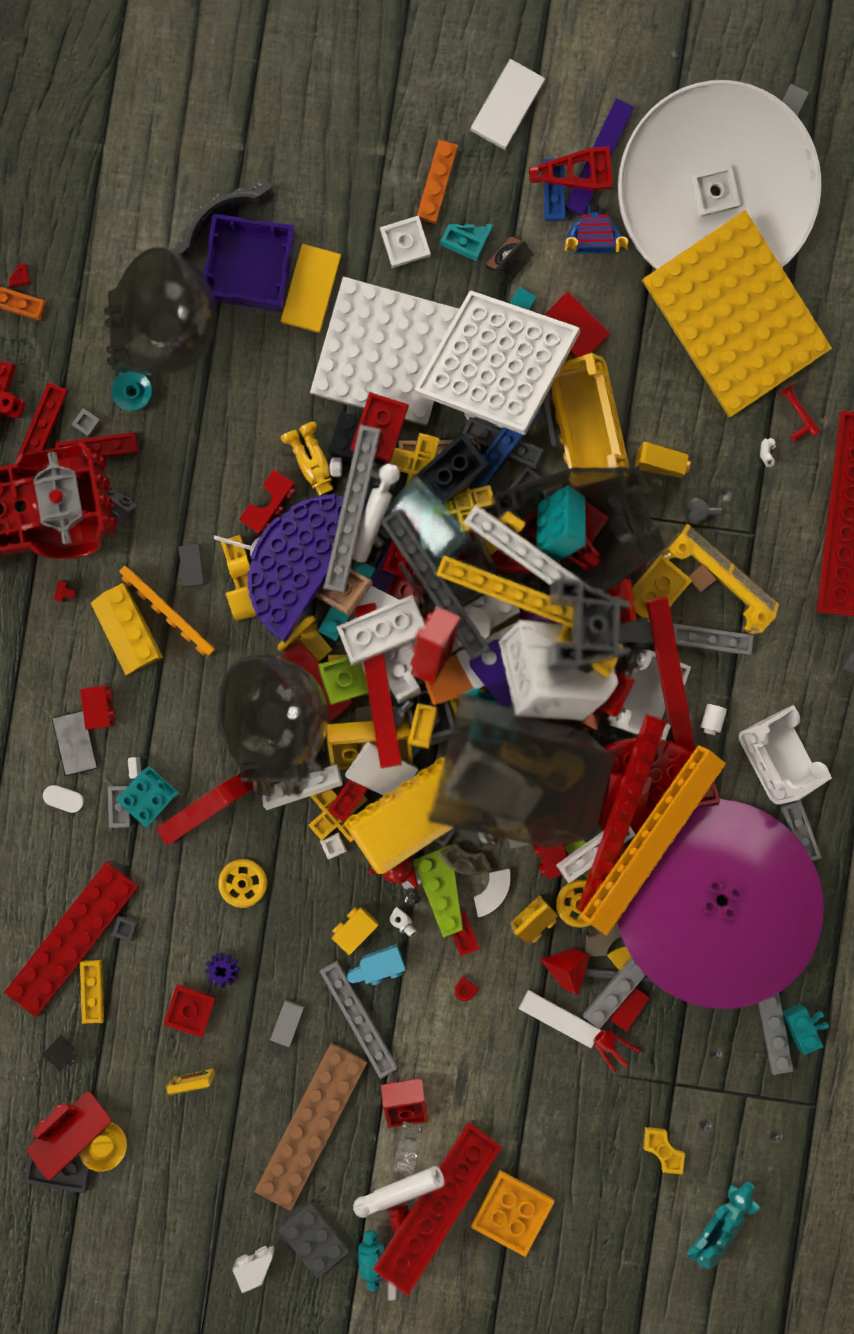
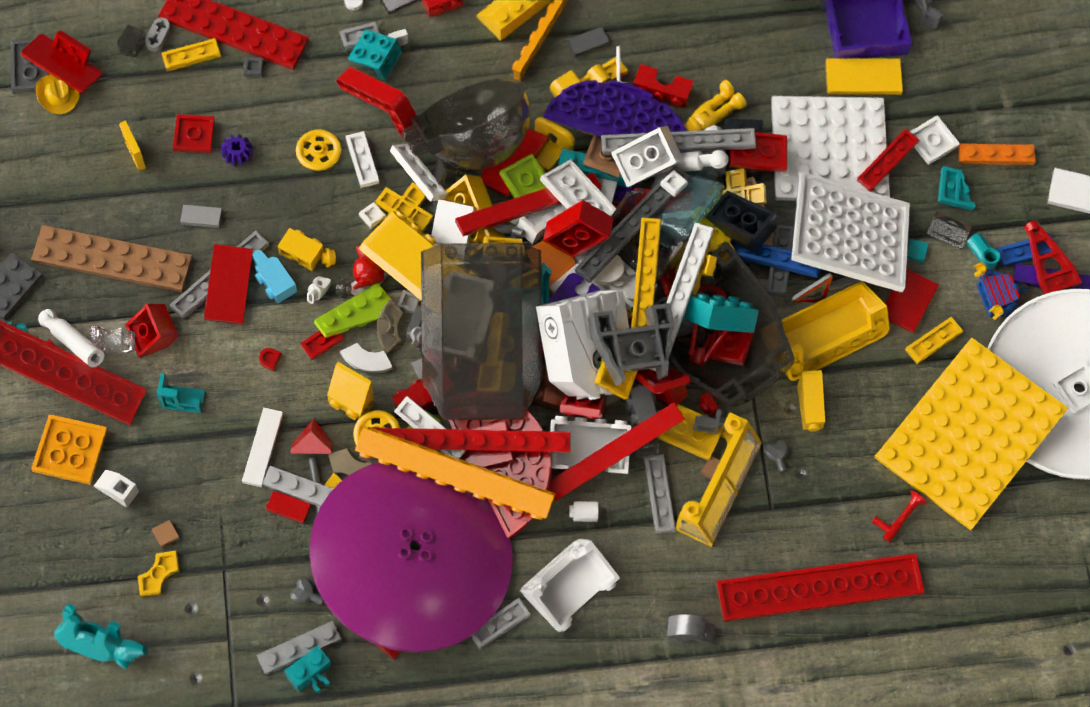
camera: 75 degrees right, 20 degrees down
red plate [327,779,368,823] -> none
red plant [593,1030,642,1072] -> none
white arm [760,438,776,467] -> none
none -> white slope [94,470,139,507]
none -> light grey beam [145,18,171,52]
none -> medium nougat tile [151,520,179,548]
none -> teal panel [157,373,205,413]
none -> red tile [204,244,253,325]
none -> dark grey rock [290,577,324,605]
none -> yellow plate [321,248,336,267]
none -> white plate [346,131,379,188]
none -> white slope [611,126,684,187]
none -> white tile [660,170,688,197]
none -> dark grey bracket [693,409,724,434]
none -> red tile [856,128,920,192]
none -> yellow tile [905,316,963,364]
none -> teal piece [966,233,1000,270]

